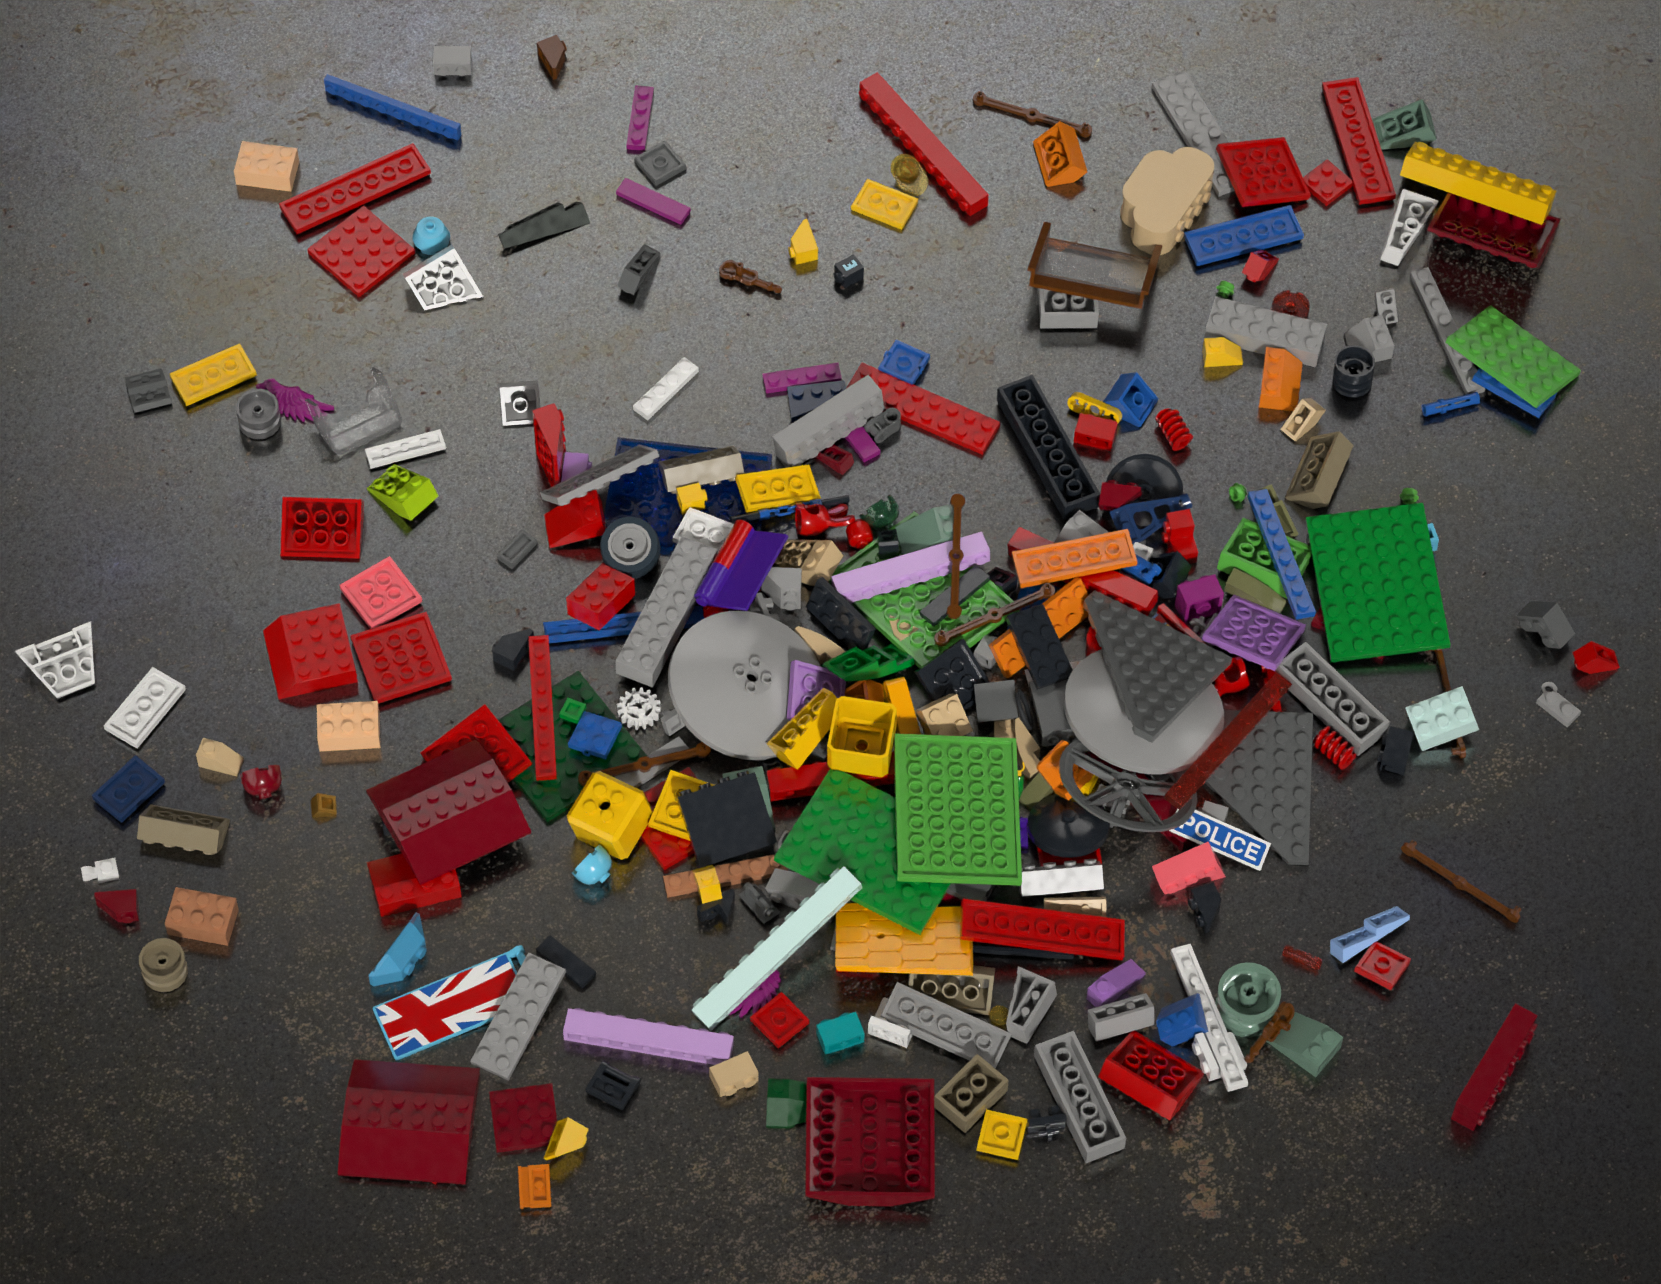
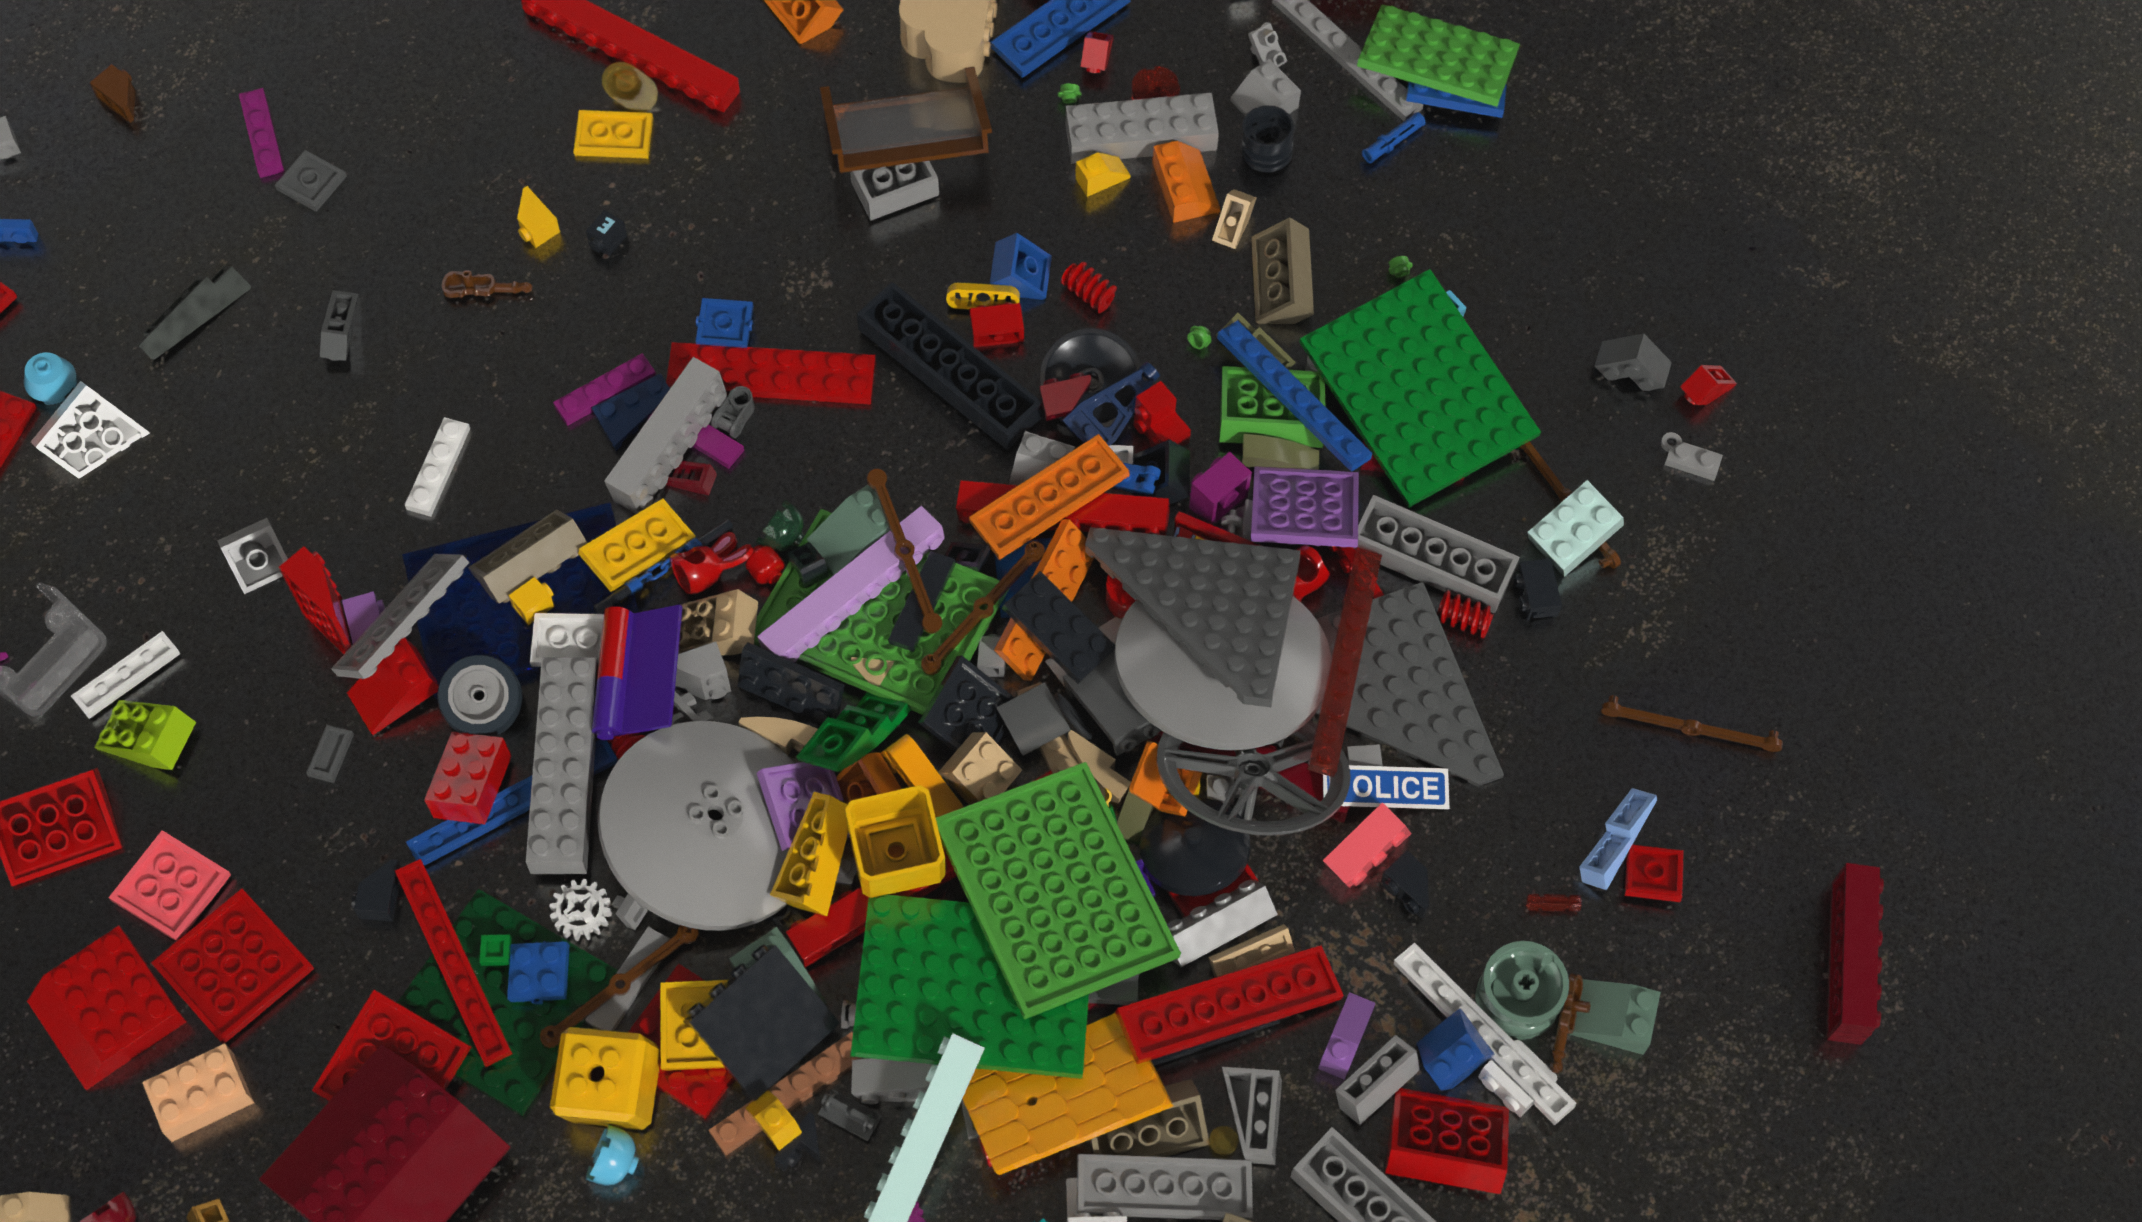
camera: 25 degrees left, 5 degrees up
magenta tile [616,178,691,225] -> none

